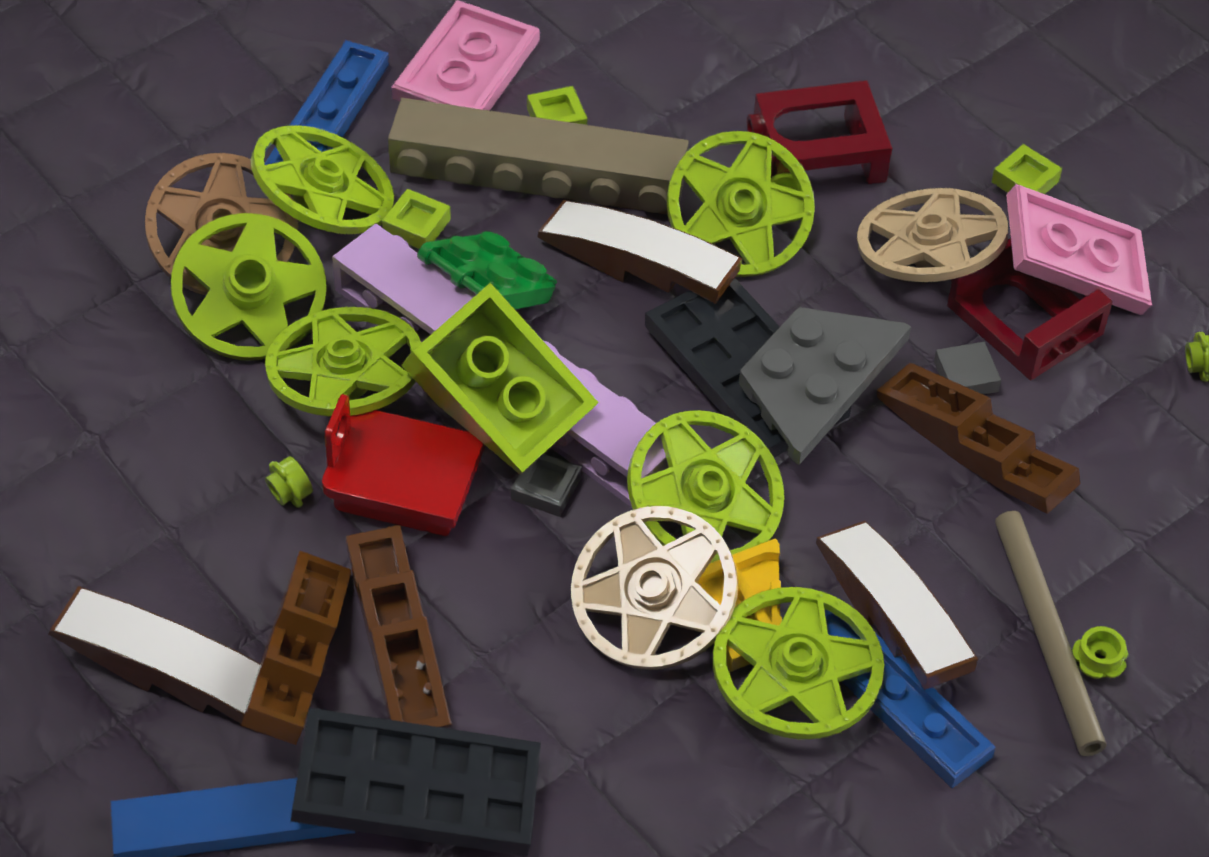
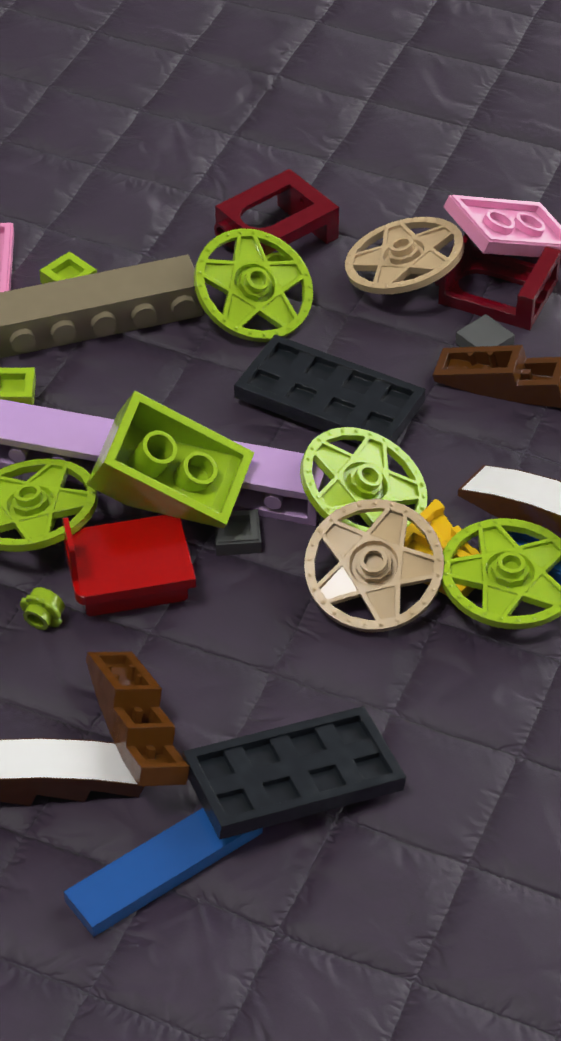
camera: 25 degrees left, 5 degrees down
reddish brown slope [345,525,452,728] -> none
green plate [417,231,557,309] -> none
white slope [537,200,743,304] -> none
dark grey wing [739,307,911,465] -> none
lime plate [991,144,1062,194] -> none

